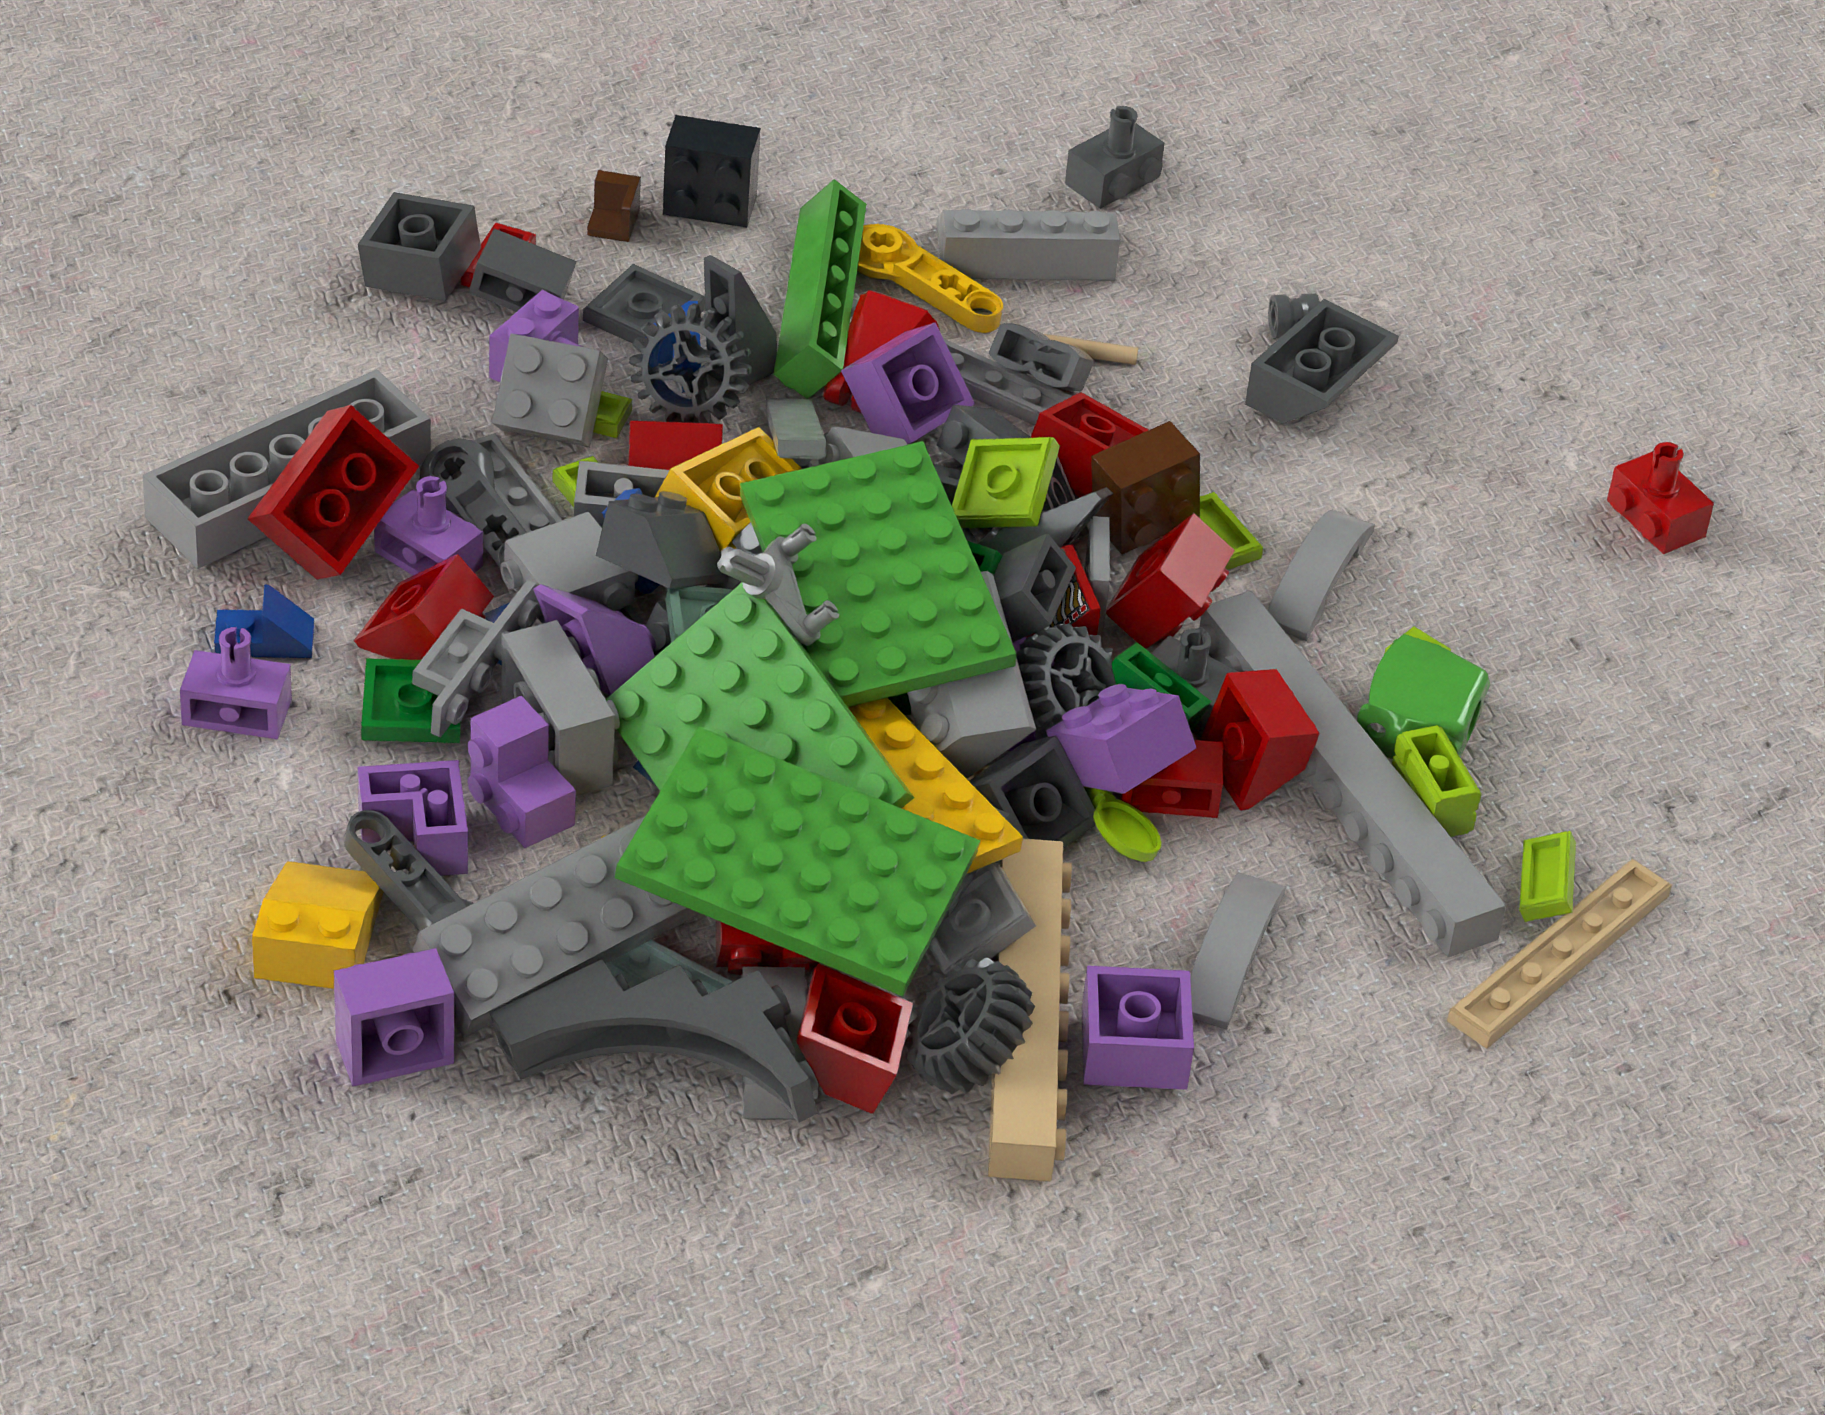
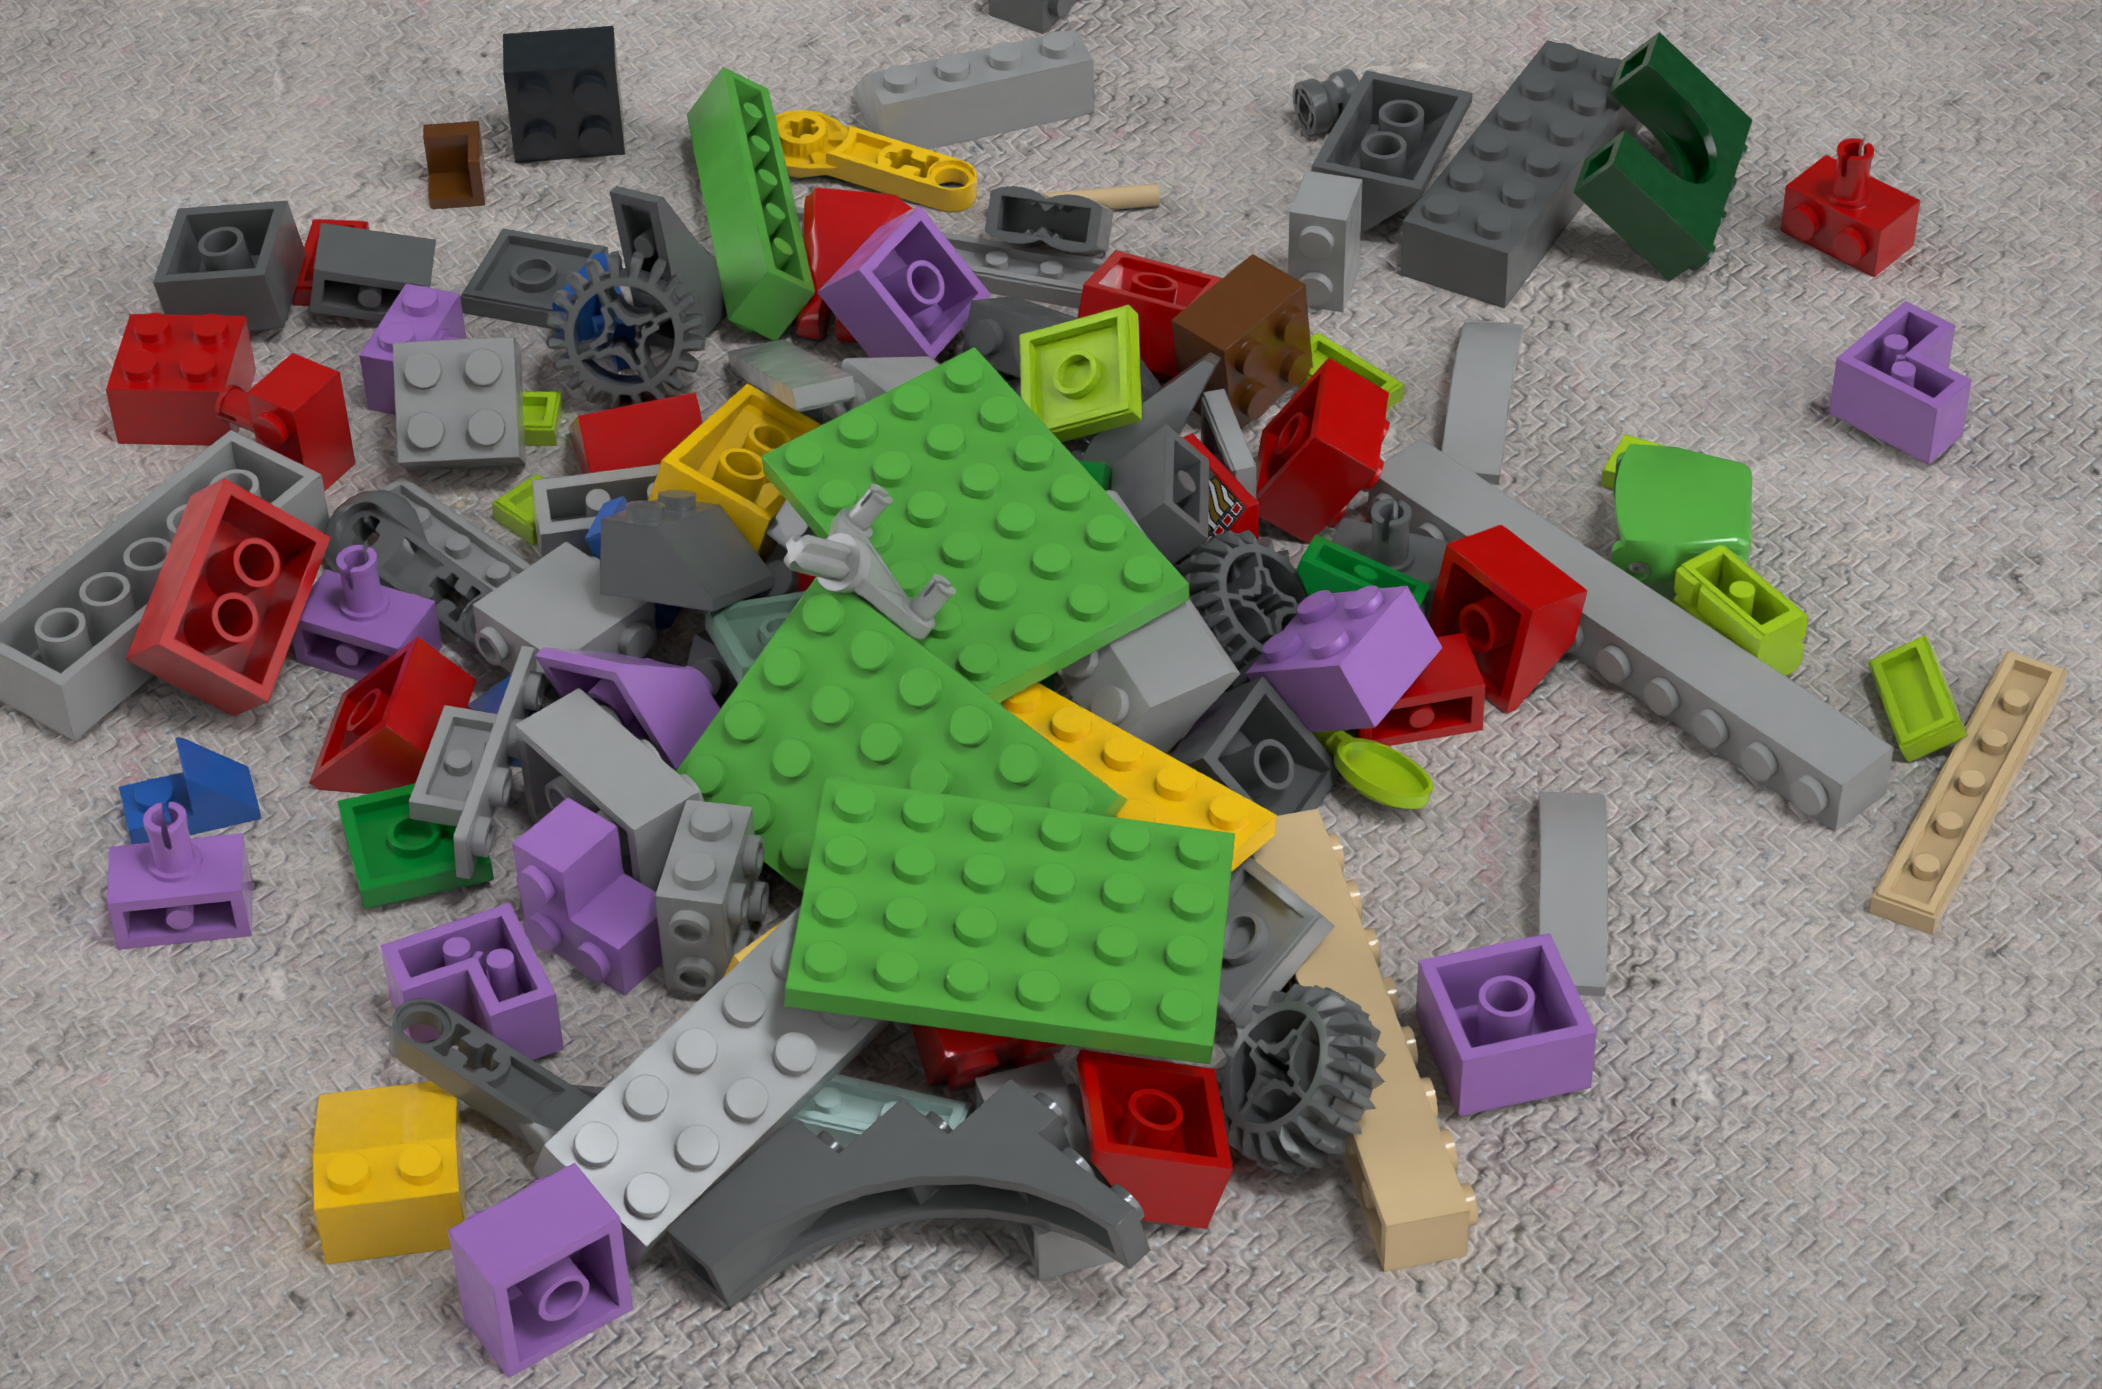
camera: 10 degrees left, 0 degrees up
none -> red brick [106,313,256,446]
none -> red brick [215,353,356,492]
none -> light grey brick [655,800,769,994]
none -> light grey brick [1288,171,1362,312]
none -> dark grey brick [1401,40,1643,308]
none -> dark green arch [1573,32,1752,282]
none -> medium lavender brick [1829,301,1972,465]

